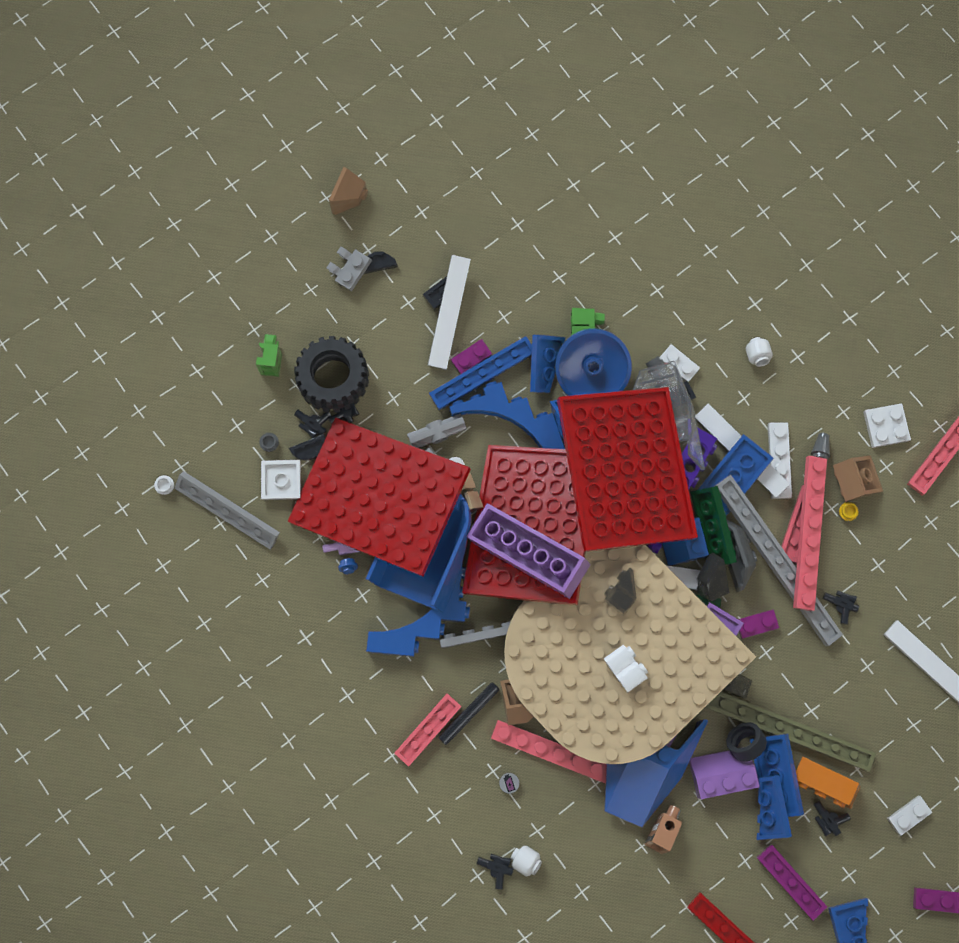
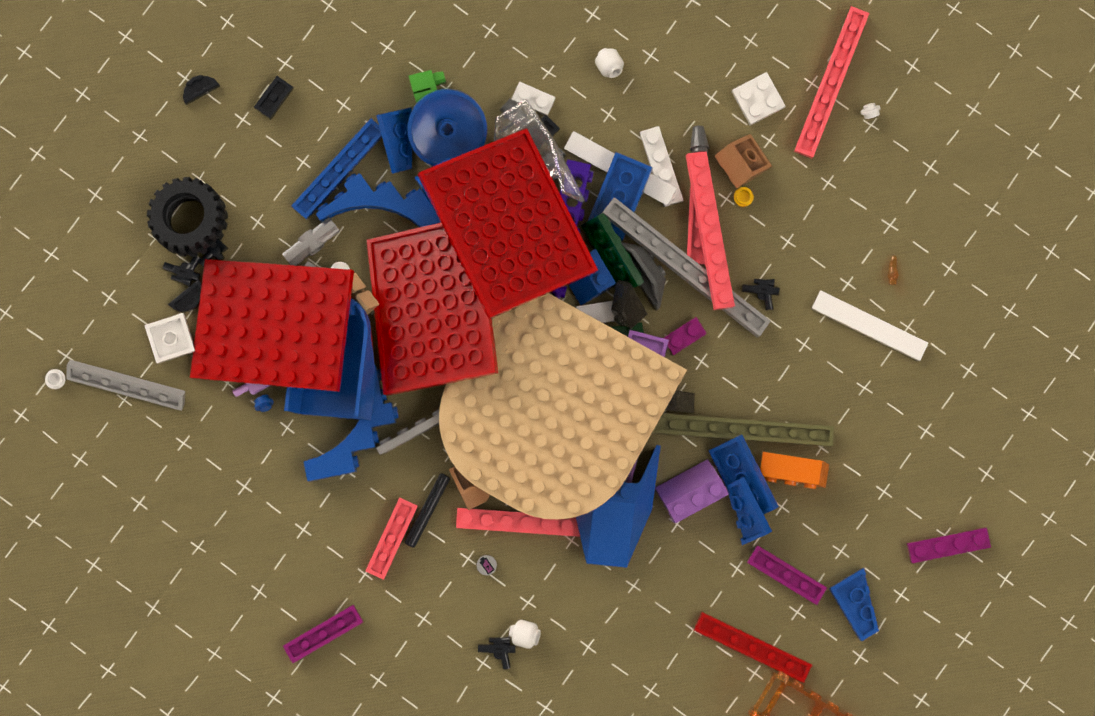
camera: 15 degrees left, 5 degrees up
bright green hips [256,334,282,377] -> none
dark grey plate [259,433,279,452] -> none
light grey plate [327,247,372,292] -> none
medium nougat slope [329,167,368,215] -> none
white tile [428,255,471,370] -> none
magenta plate [451,339,492,374] -> none
medium lavender brick [466,503,591,599] -> none
clear smoke slope [604,568,636,616] -> none
white brick [604,645,648,693] -> none
nougat torso [644,805,682,854] -> none
black tyre [726,722,767,762] -> none
black piece [813,801,851,836] -> none
white plate [887,796,932,836] -> none
none -> magenta plate [283,605,364,664]

